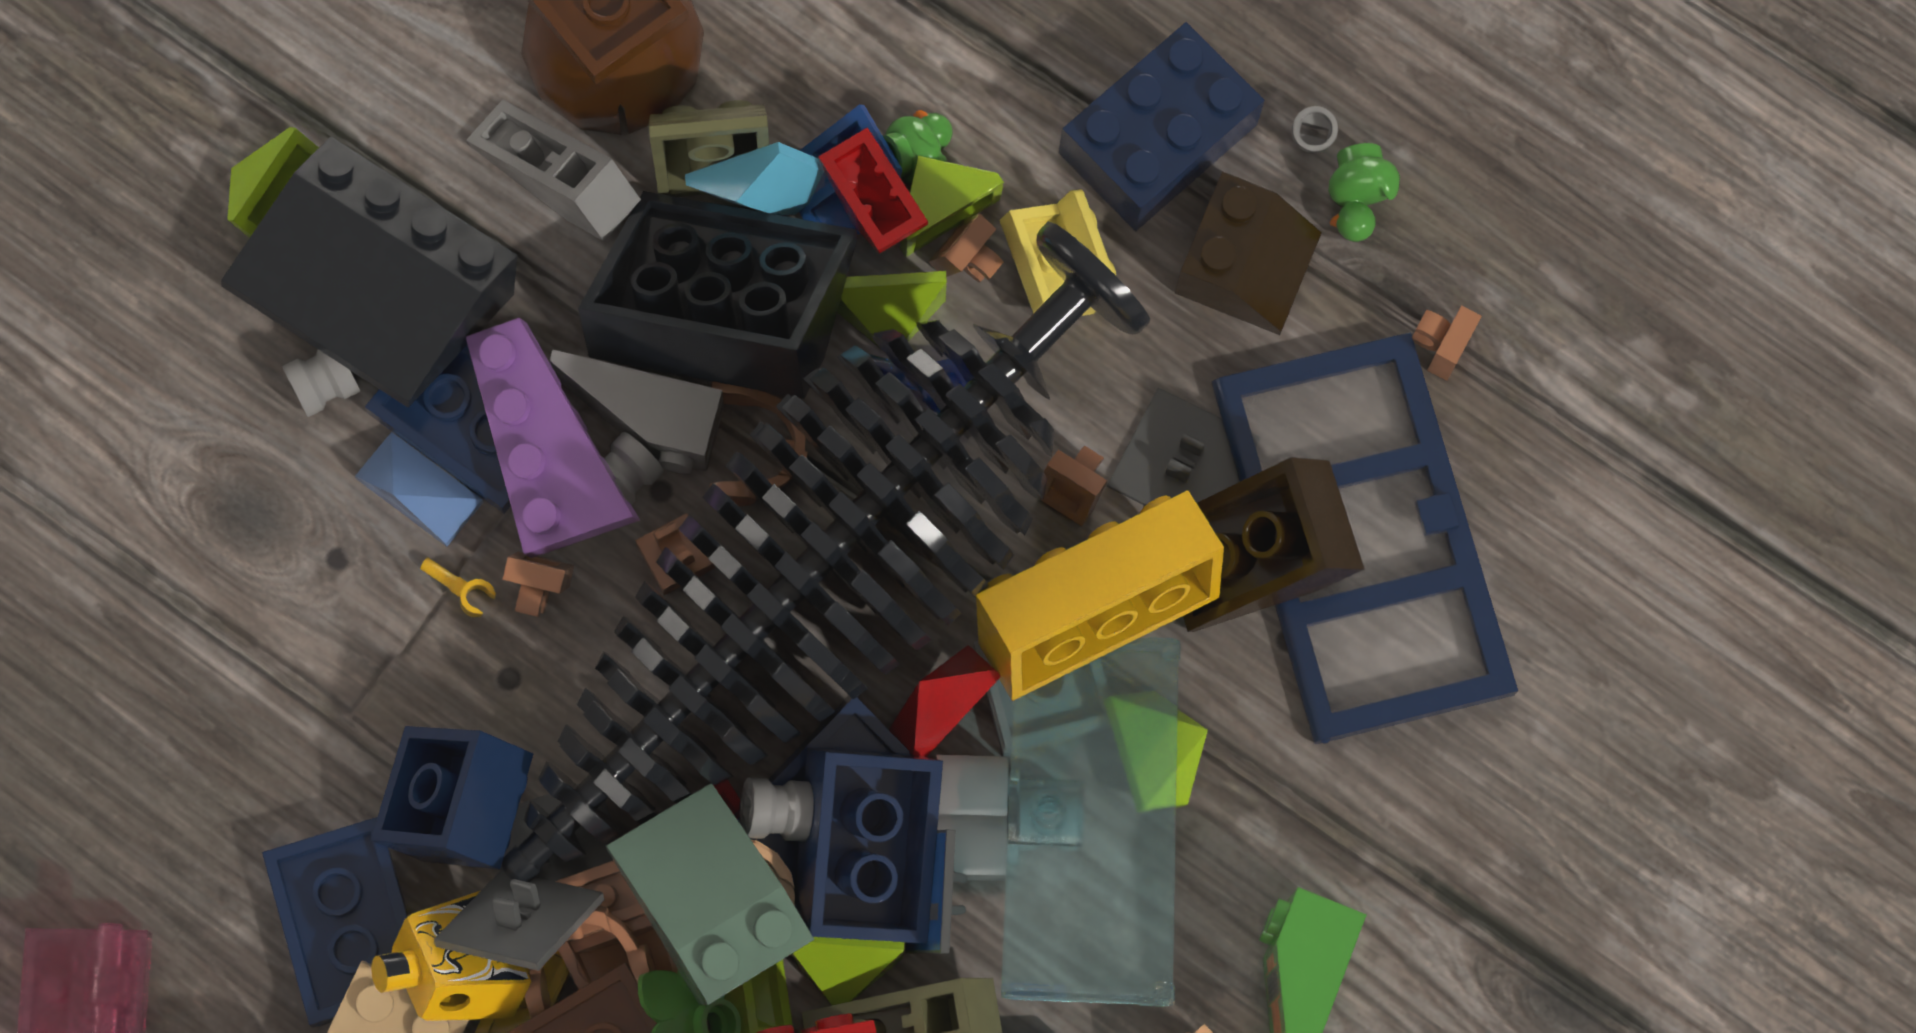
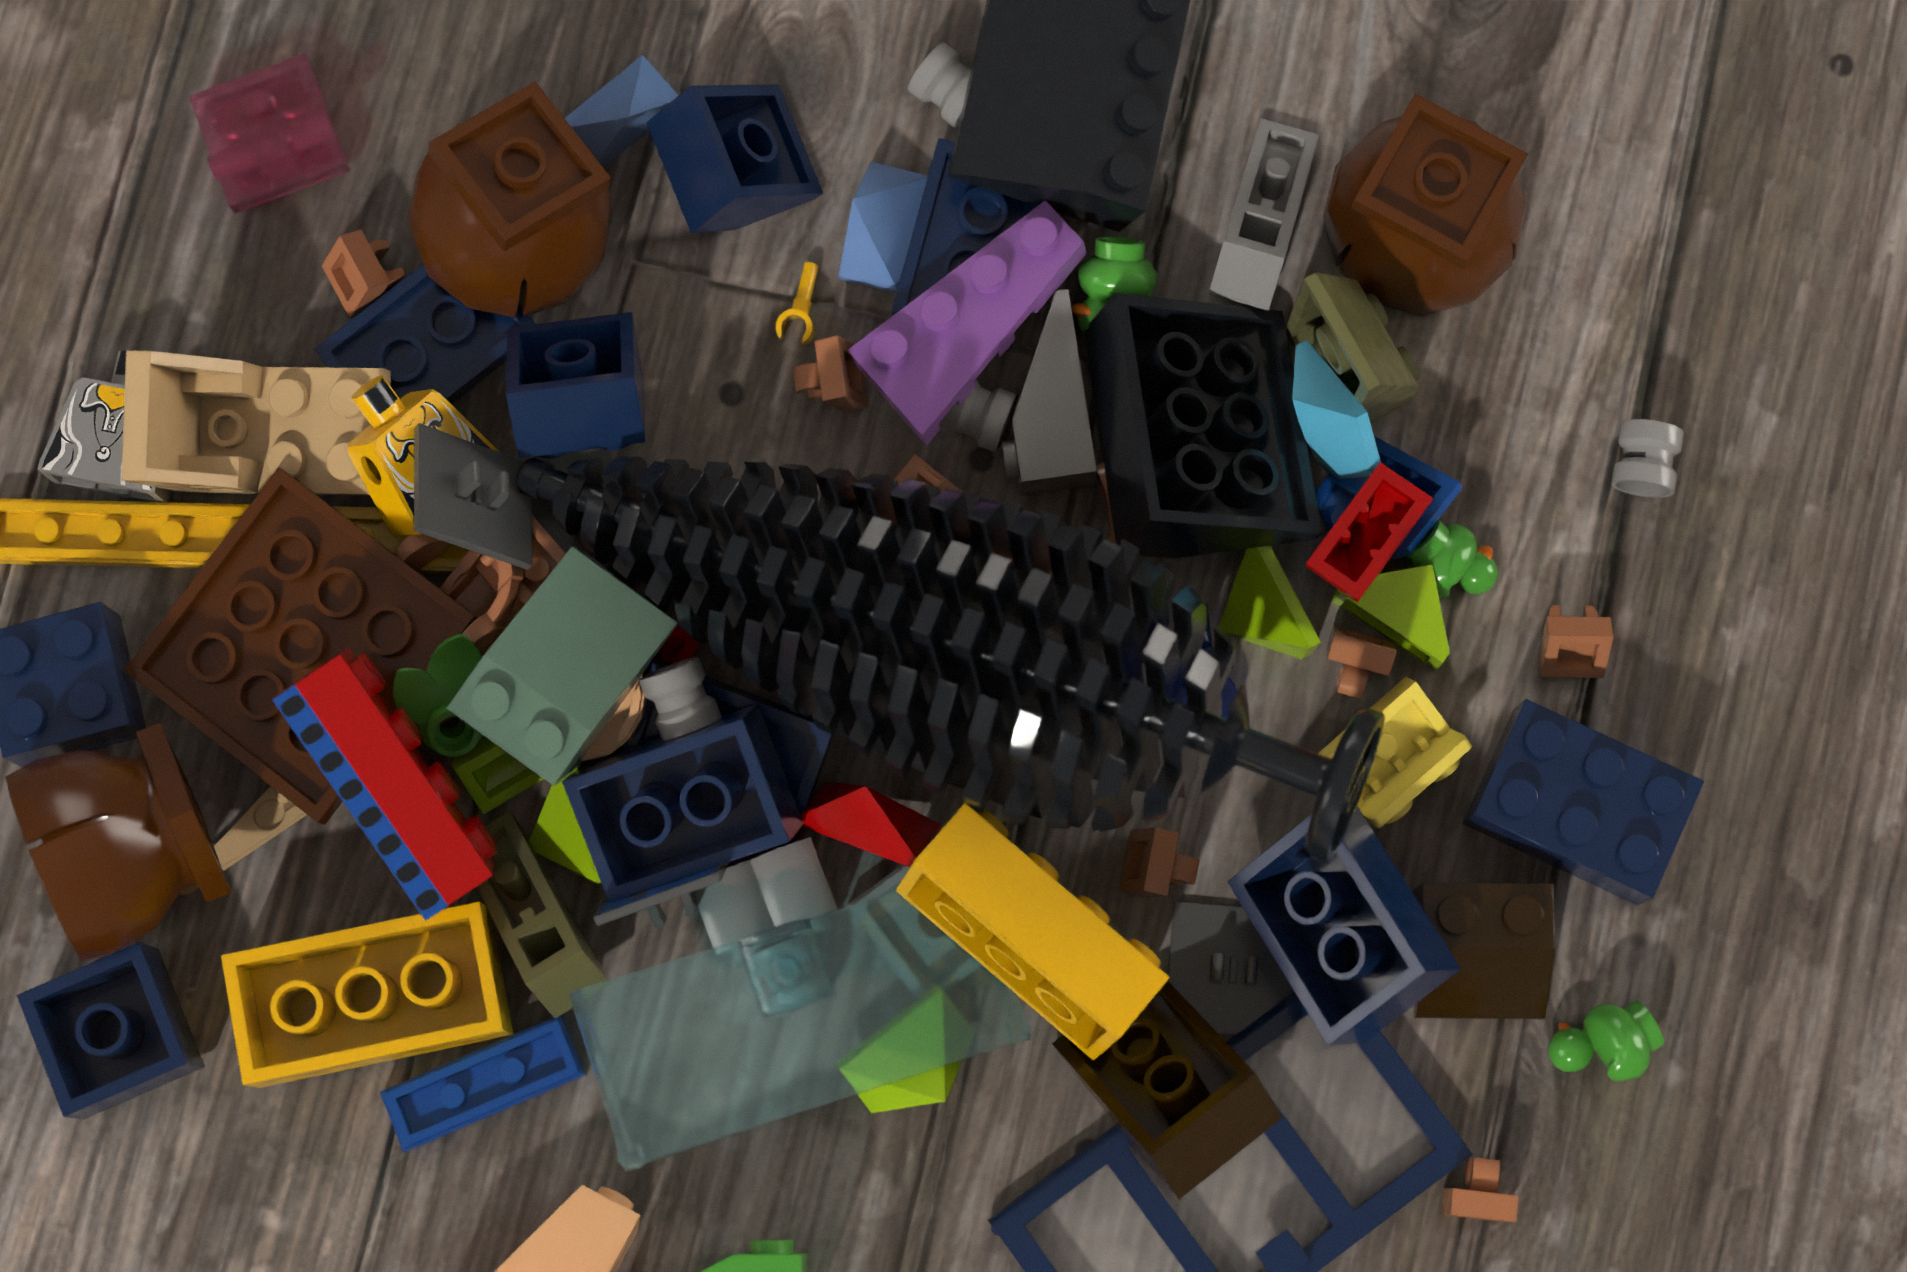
camera: 75 degrees right, 5 degrees up
light grey hinge [1292,106,1338,153] -> none
none -> nougat tile [322,230,405,318]
none -> reddish brown plate [408,81,612,318]
none -> medium blue slope [565,55,679,168]
none -> dark blue slope [646,84,823,233]
none -> bright green animal [1071,236,1158,333]
none -> dark blue brick [1227,807,1461,1046]
none -> nougat tile [1538,605,1614,678]

